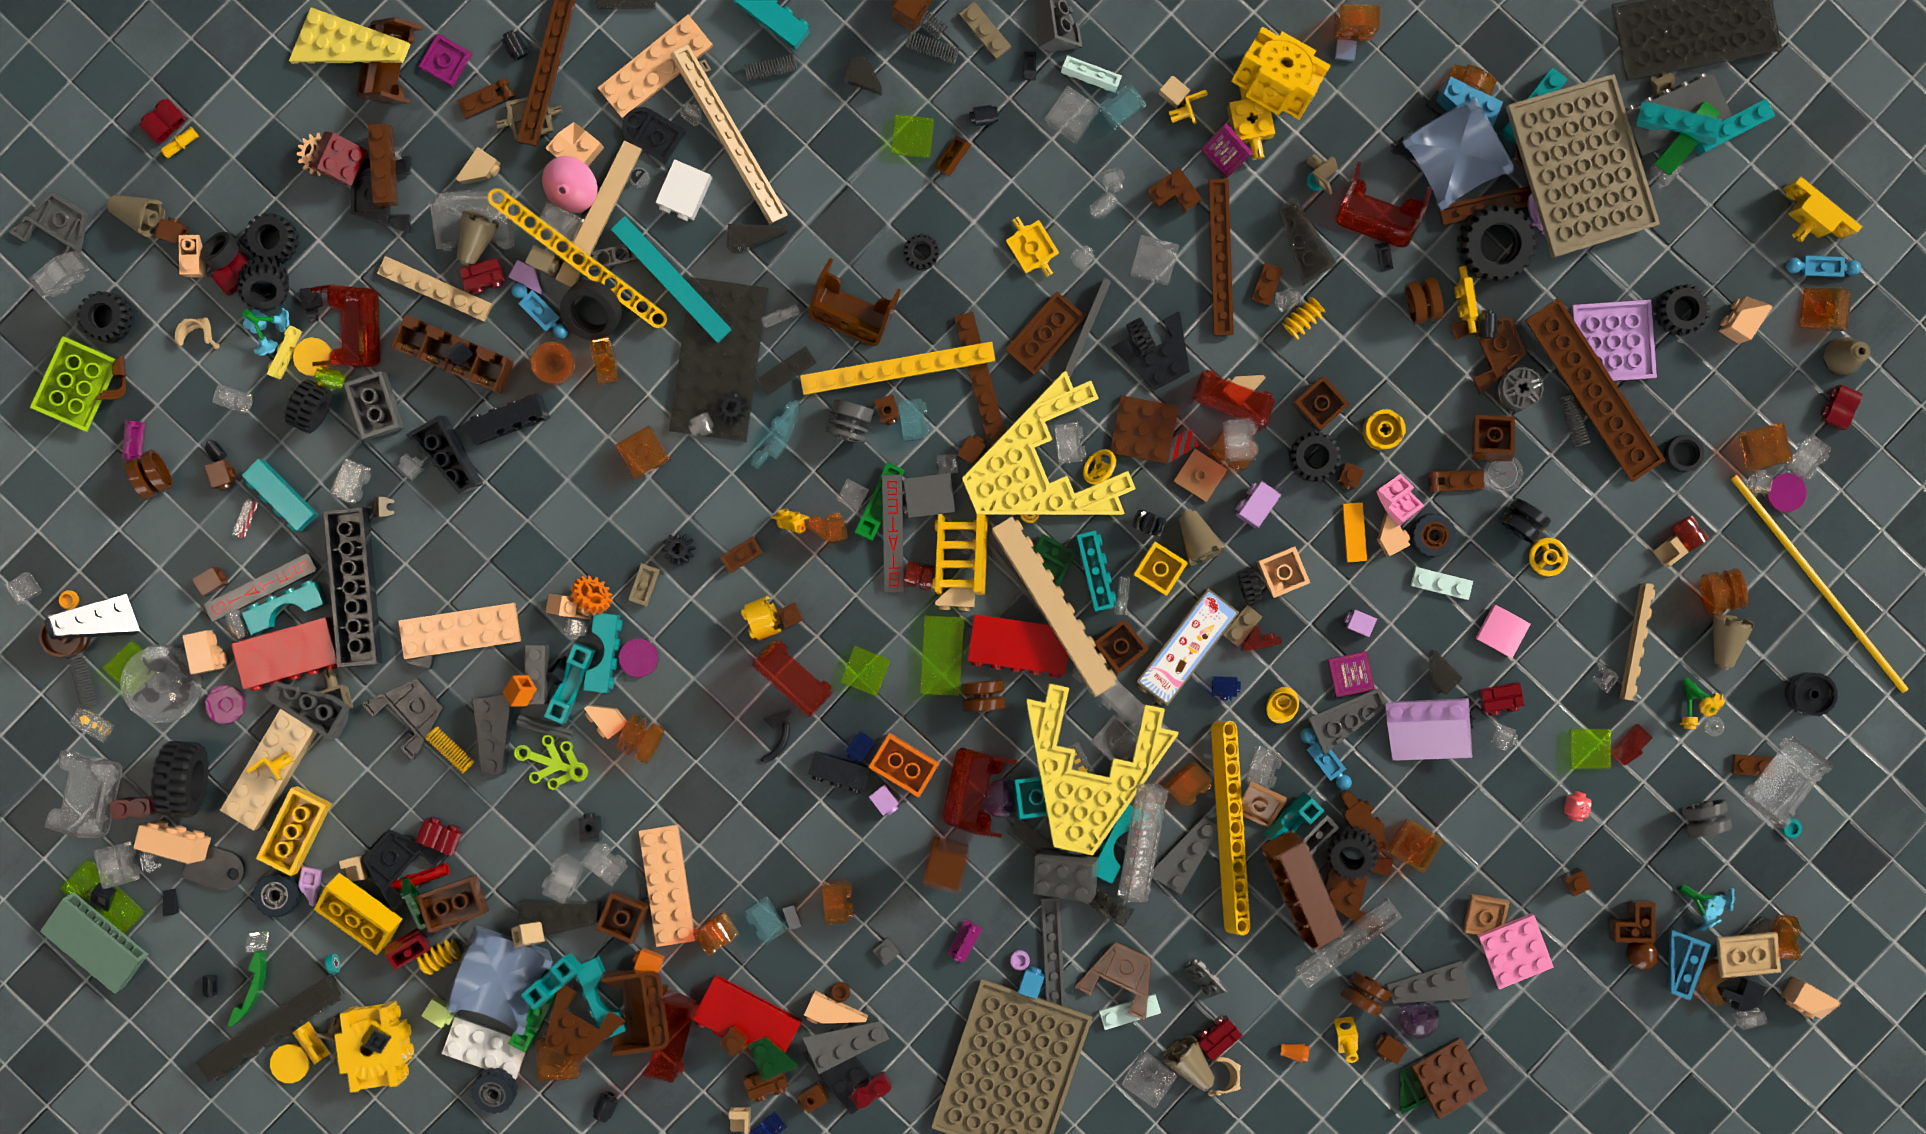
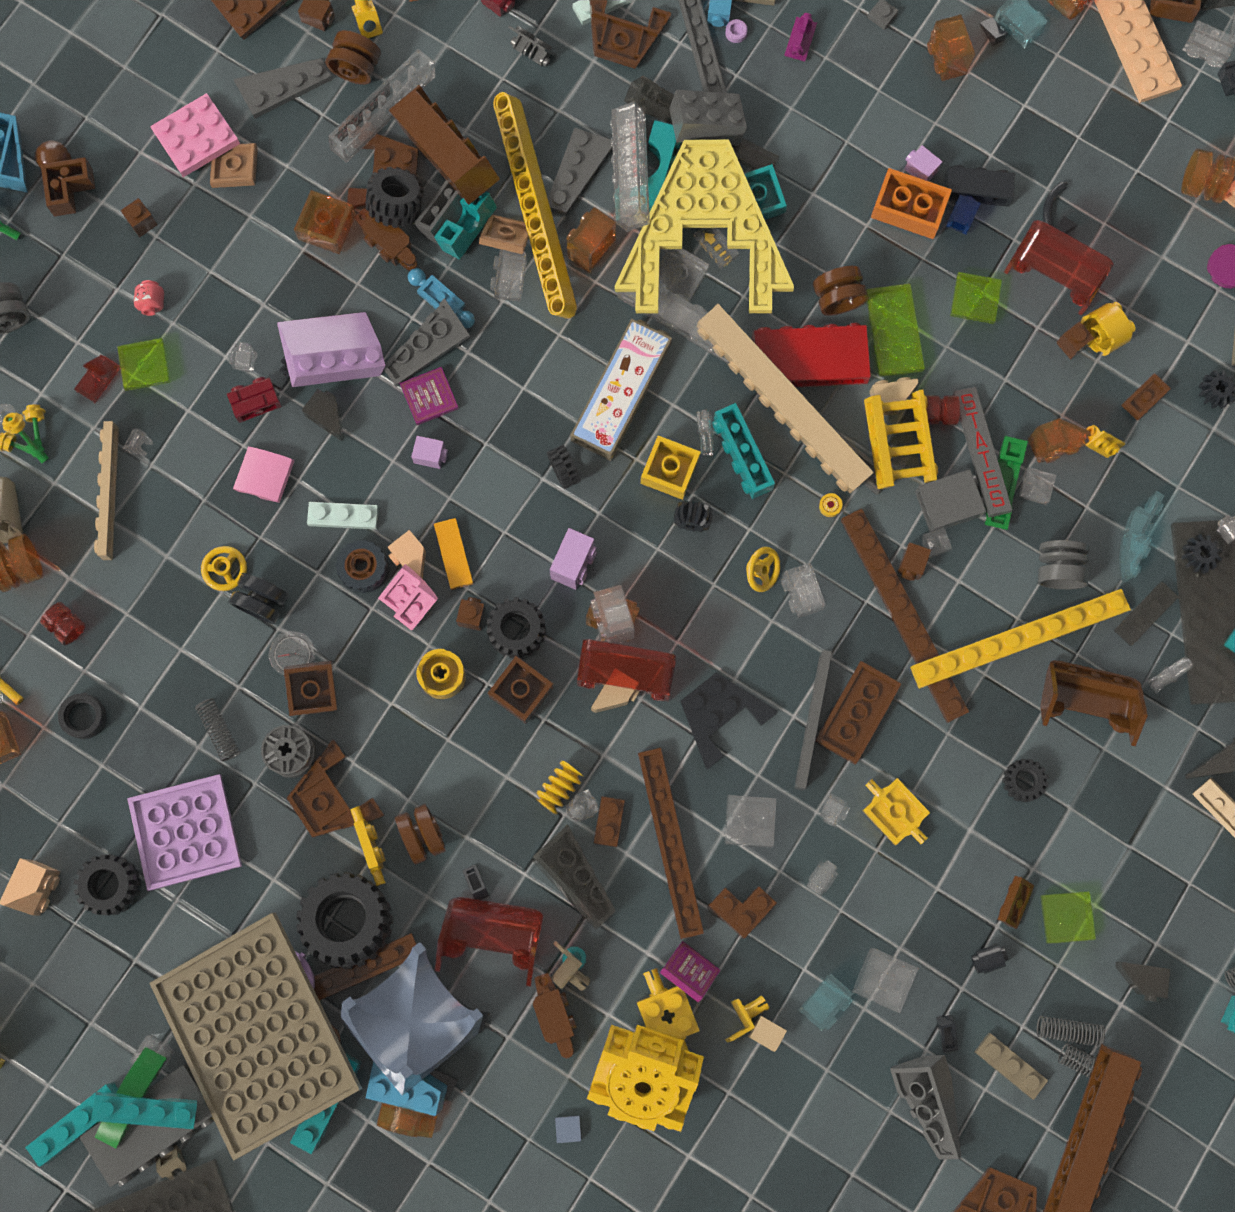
camera: 170 degrees right, 10 degrees down
reddish brown brick [874,394,901,426] -> none
clear light blue brick [898,398,930,442] -> none
reddish brown piece [923,836,968,893] -> none
clear red windscreen [943,748,1018,838] -> none
light yellow wing [962,371,1136,515] -> none
cylinder [982,778,1016,818] -> none
dark green wing [1033,534,1077,586] -> none
light aqua plate [1061,55,1122,93] -> none
reddish brown brick [1094,619,1149,676] -> none
clear plate [1101,166,1125,192] -> none
reddish brown plate [1110,395,1179,464] -> none
black tyre [1126,317,1156,356] -> none
tile [1165,429,1199,465] -> none
medium nougat plate [1173,449,1228,502] -> none
dark tan cone [1179,509,1225,566] -> none
clear blue brick [1211,676,1241,700] -> none
dark tan plate [1223,605,1262,647] -> none
clear red slope [1241,624,1282,651] -> none
light nougat slope [1256,547,1310,598] -> none
yellow hat [1266,687,1299,723] -> none
clear orange brick [1334,4,1380,41] -> none
clear purple cylinder [1400,1002,1439,1039] -> none
reddish brown plate [1428,469,1484,492] -> none
black brick [1478,310,1498,339] -> none
reddish brown plate [1524,298,1665,482] -> none
tan panel [1653,537,1688,567] -> none
none -> reddish brown hinge [532,973,577,1059]

